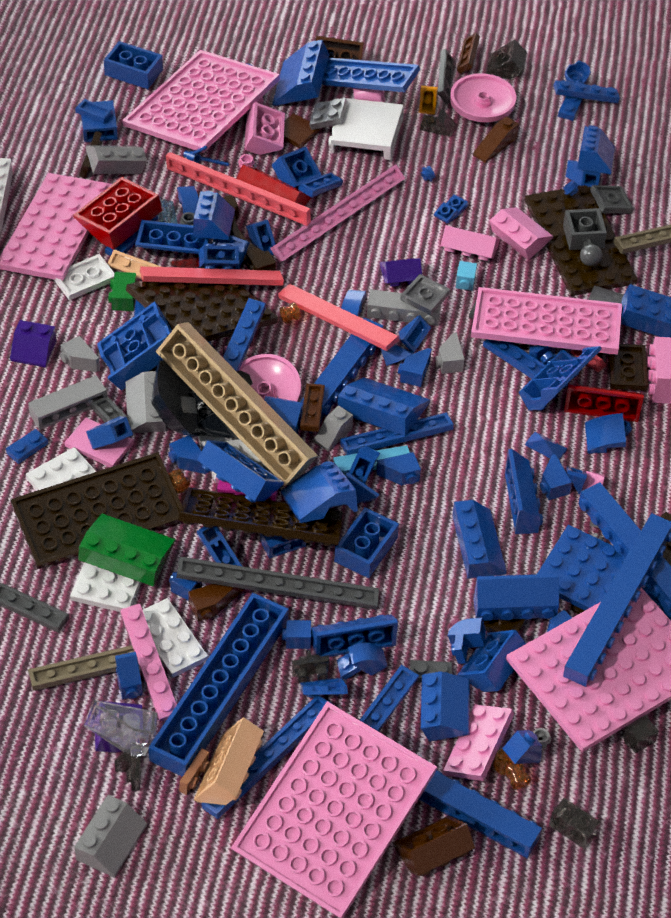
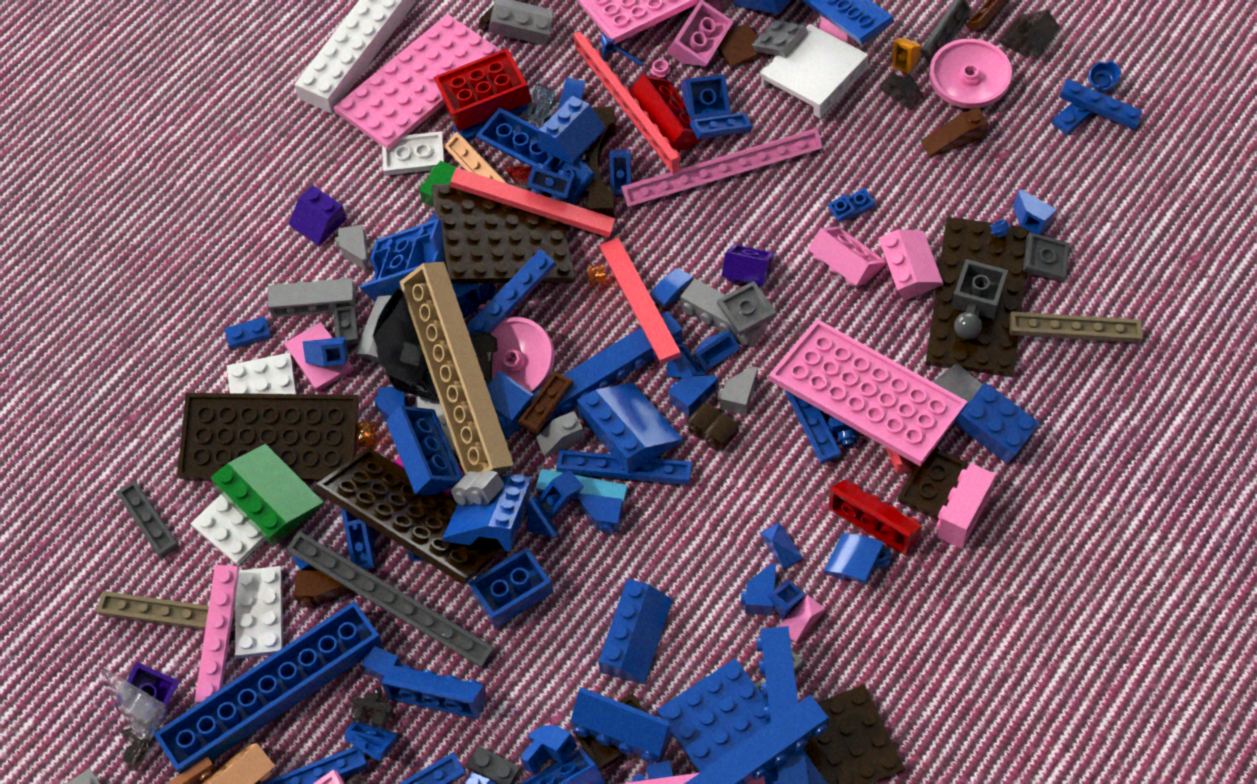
camera: 35 degrees right, 10 degrees up
blue slope [115,652,142,700] -> none
blue brick [336,643,388,680] -> none
blue plate [421,166,436,182] -> none
medium azure brick [455,261,477,291] -> none
blue slope [505,449,543,534] -> none
blue piece [519,346,602,411] -> none
blue slope [577,125,615,174] -> none
none -> light grey brick [451,470,505,505]
none -> dark brown brick [687,402,739,451]

